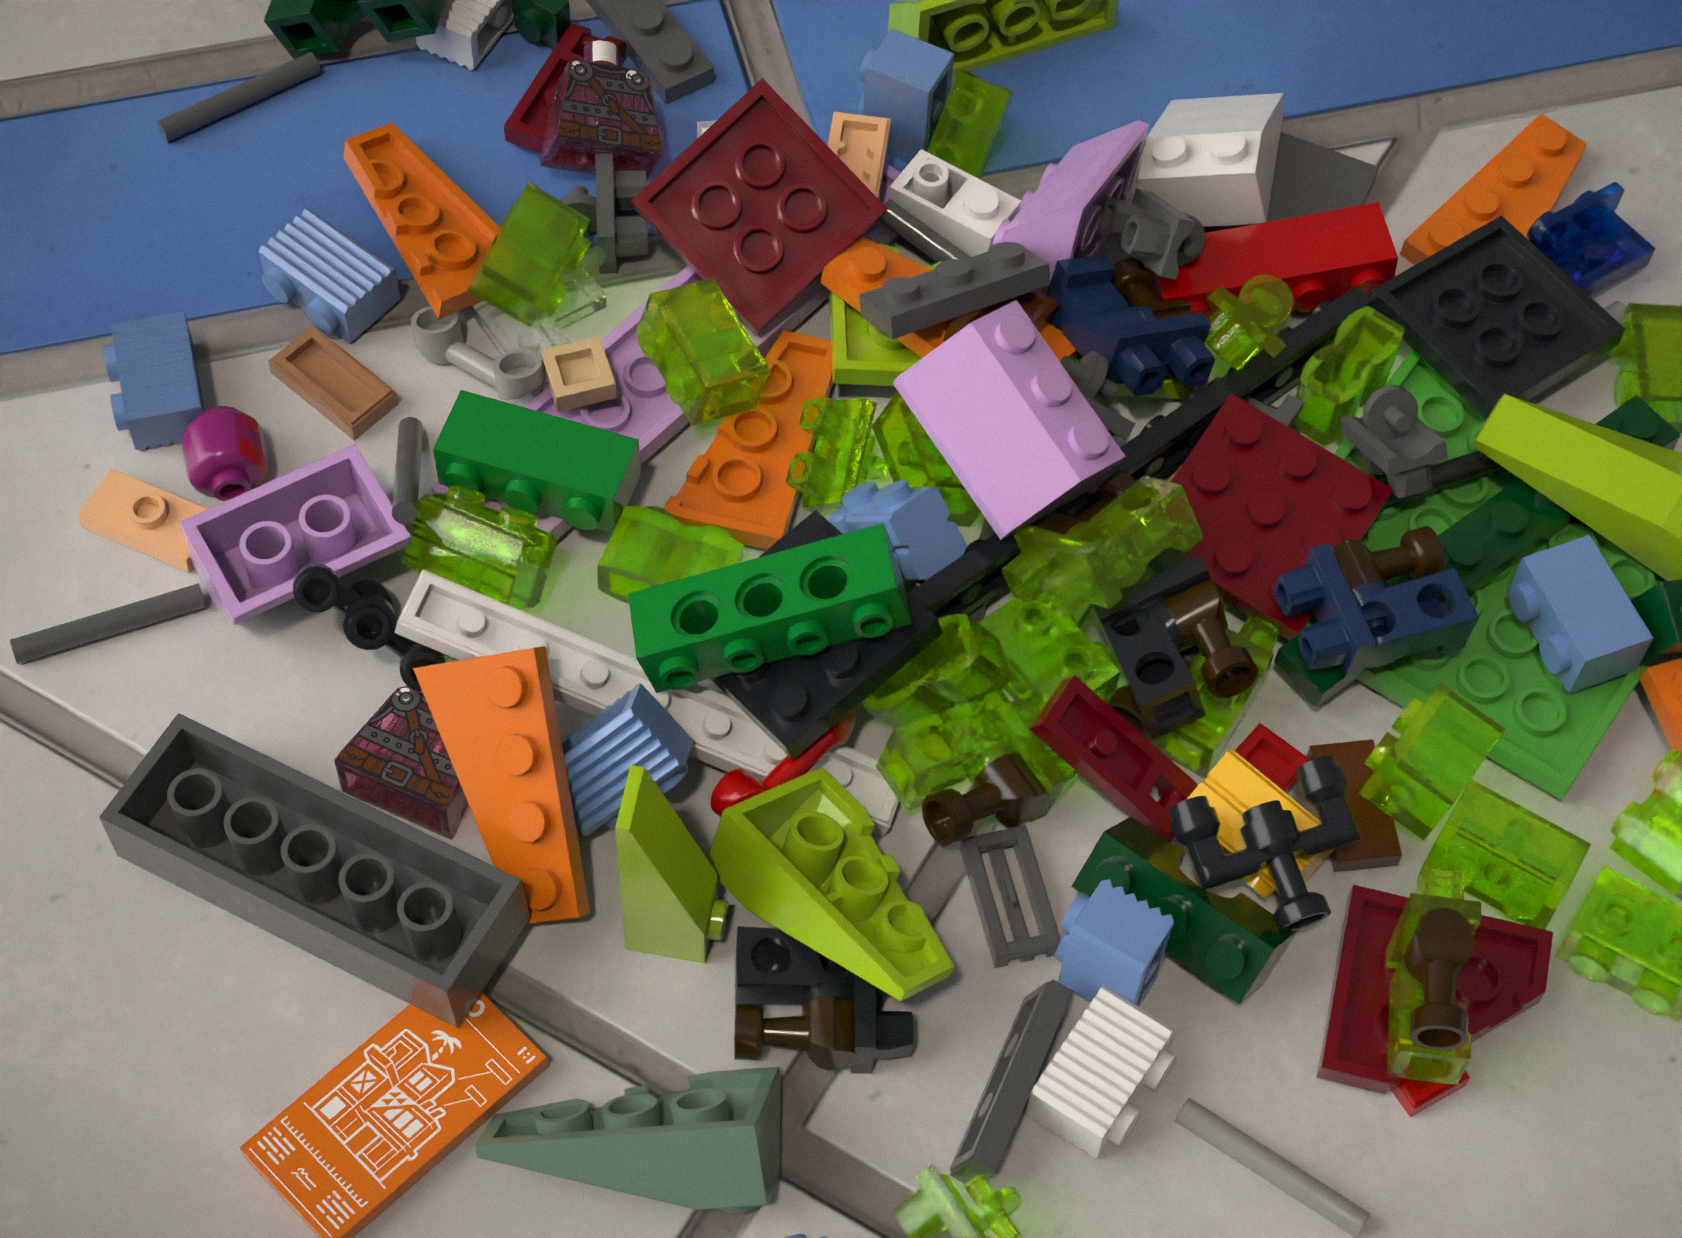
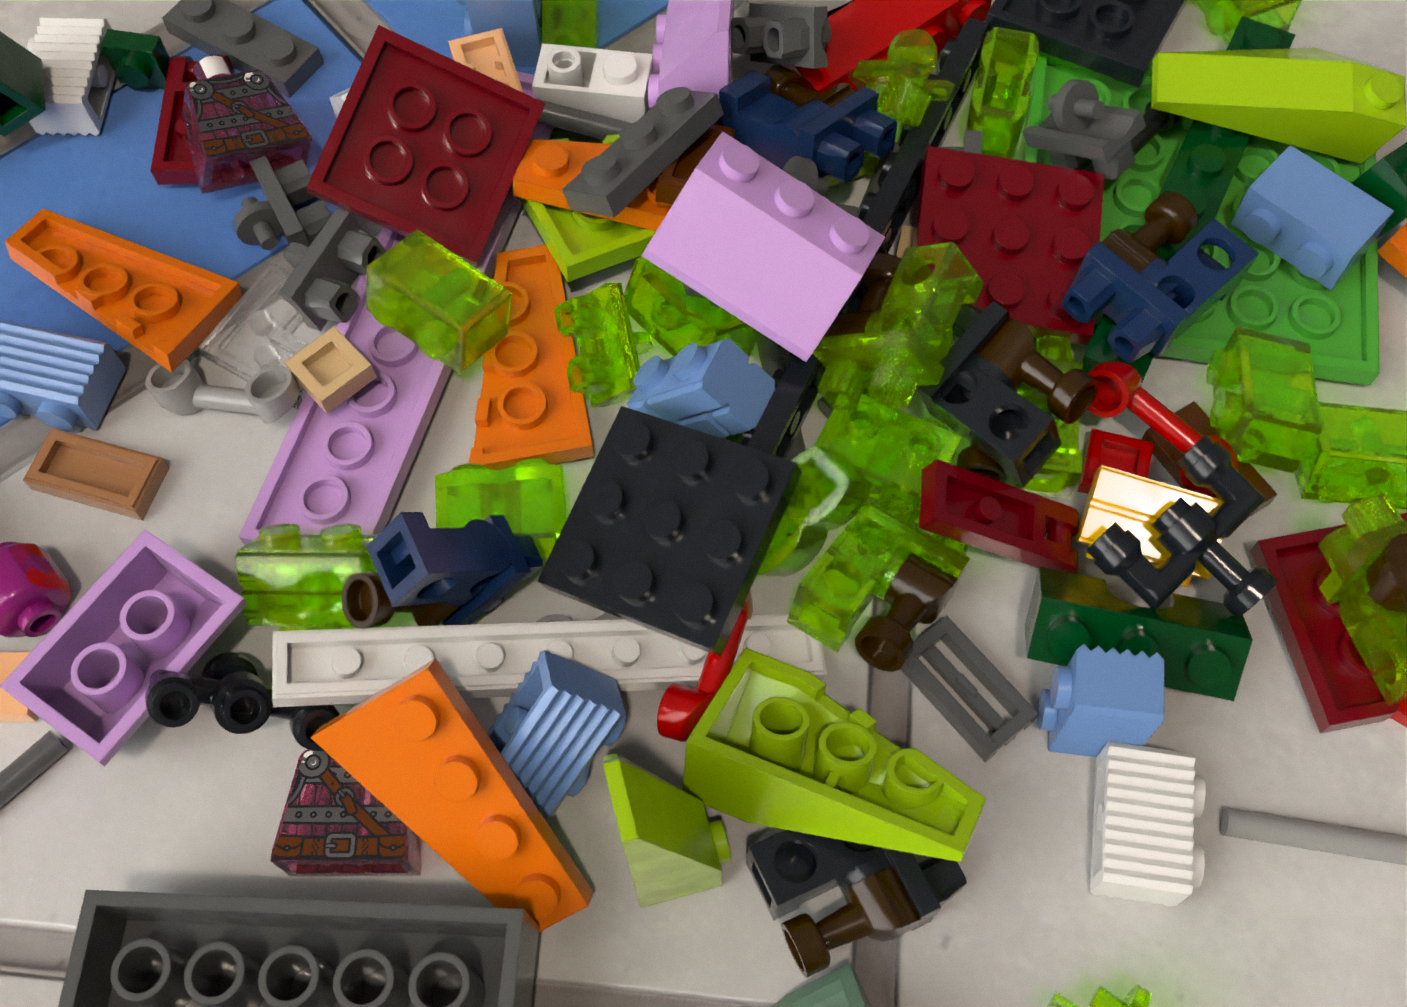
camera: 20 degrees left, 5 degrees up
dark grey bar [392,417,423,524] -> none
green brick [433,390,641,534] -> none
clear neon green brick [467,182,591,327] -> none
green brick [628,523,912,693] -> none
dark grey tile [949,979,1074,1187] -> none
none -> dark grey hips [278,208,389,331]
none -> dark blue hips [342,512,543,628]
none -> red bar [1087,361,1239,498]

